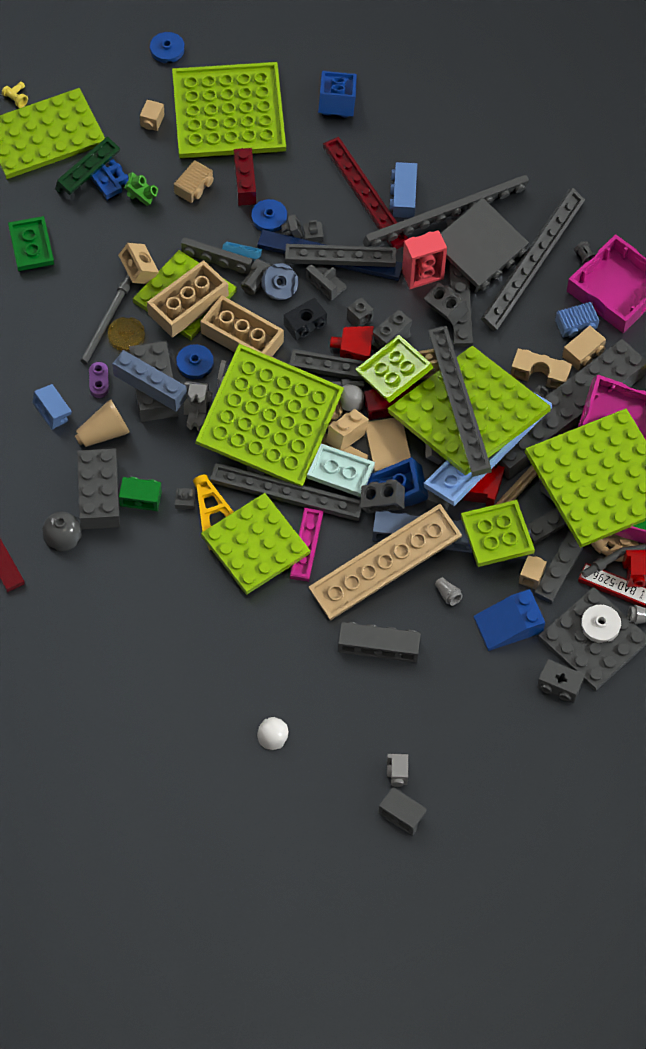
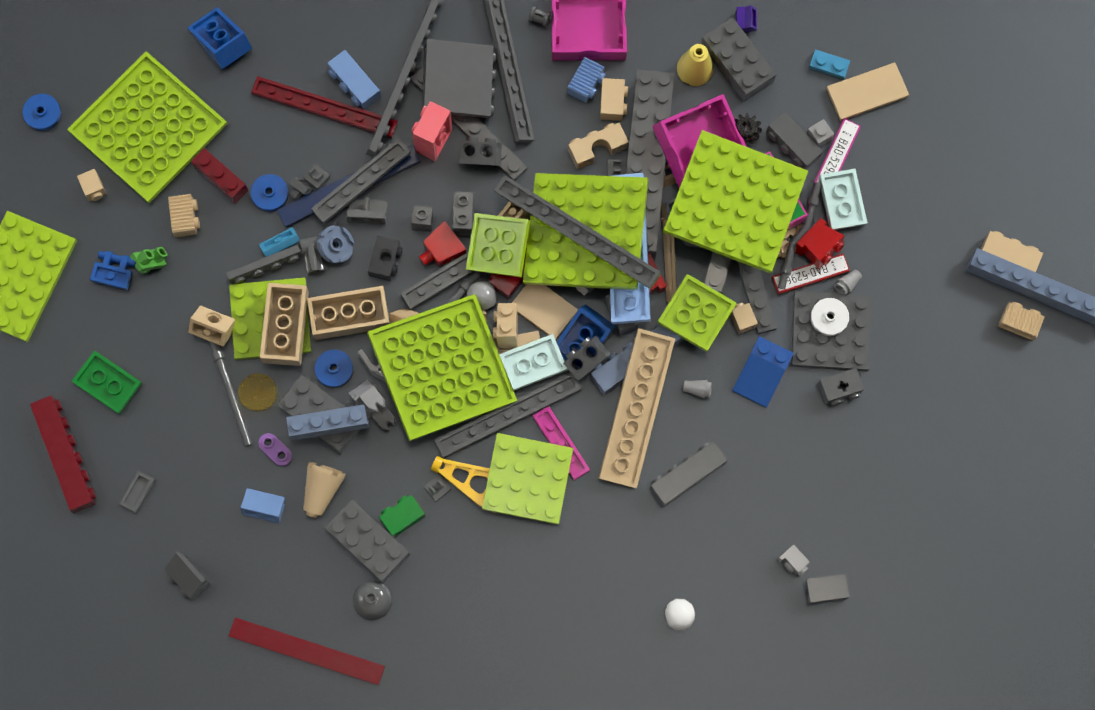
camera: 45 degrees left, 15 degrees up
dark green fence [55,136,120,195] -> none

